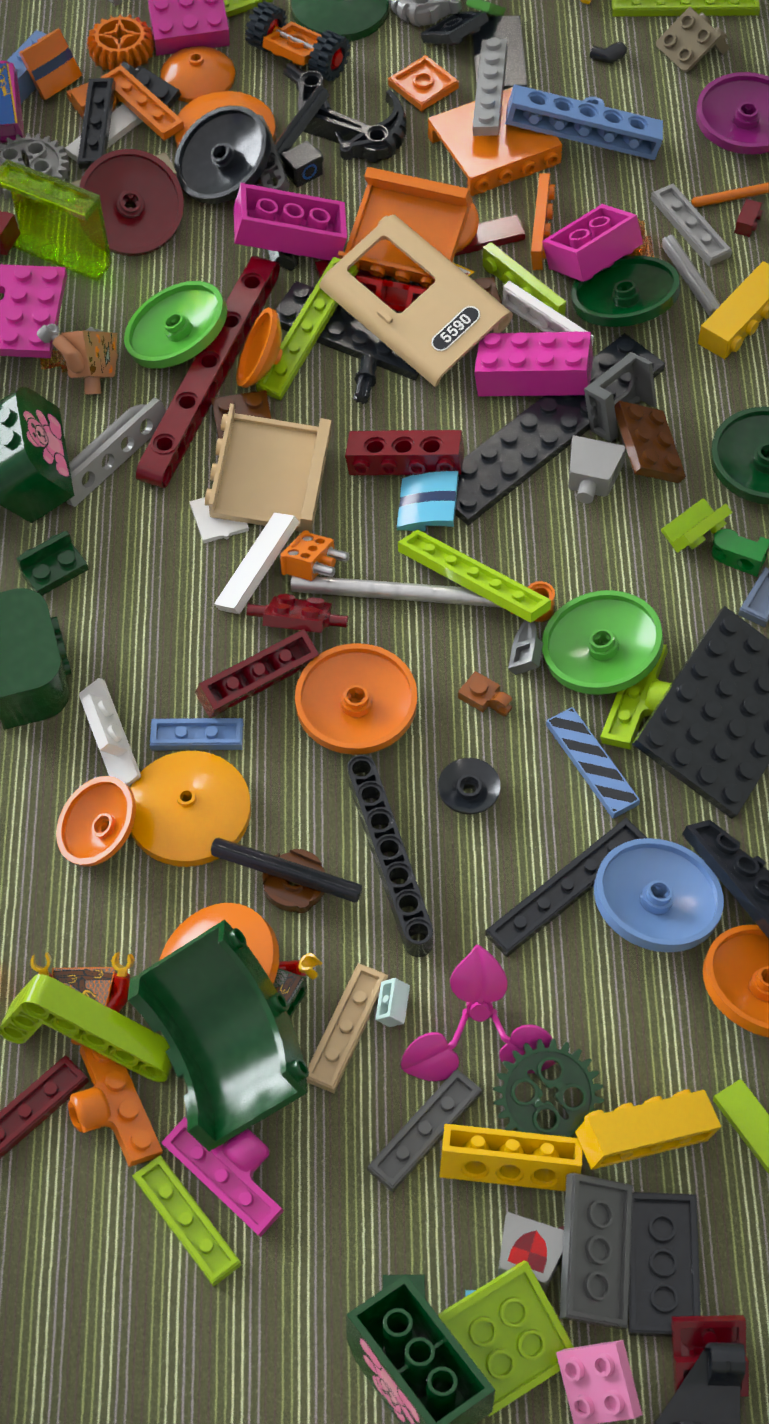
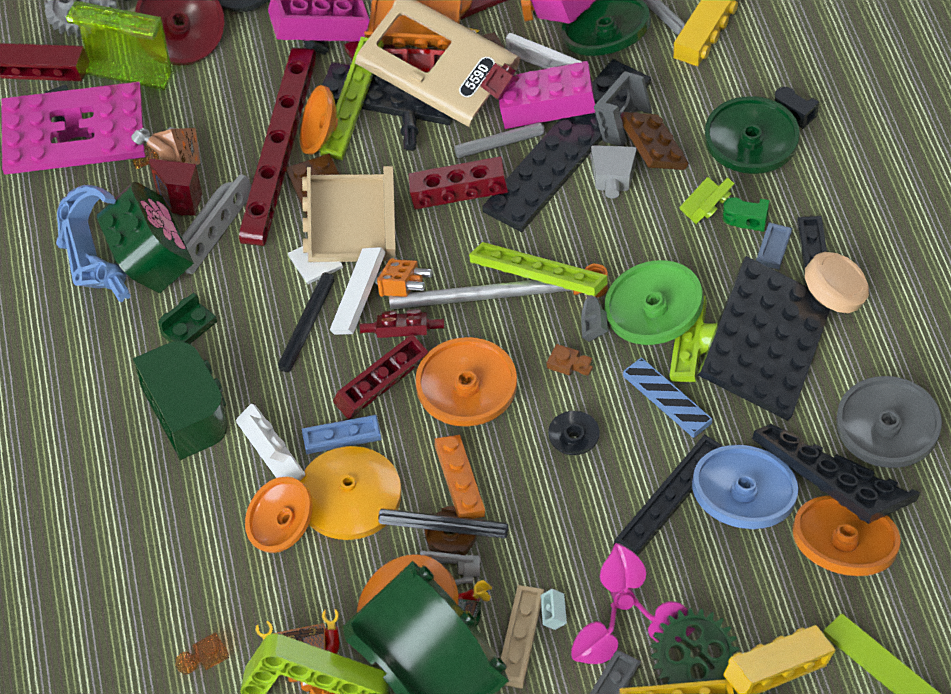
camera: 10 degrees left, 5 degrees down
bright green dish [124,281,227,369] -> none
black beam [347,755,433,957] -> none
medium azure slope [397,471,459,531] -> none
lime plate [482,242,566,317] -> none
none -> dark red slope [149,159,203,216]
none -> black axle [278,272,334,373]
none -> light grey plant [420,551,480,586]
none -> orange plate [435,435,485,519]
none -> light grey axle [454,122,544,158]
none -> dark red bracket [480,63,519,100]

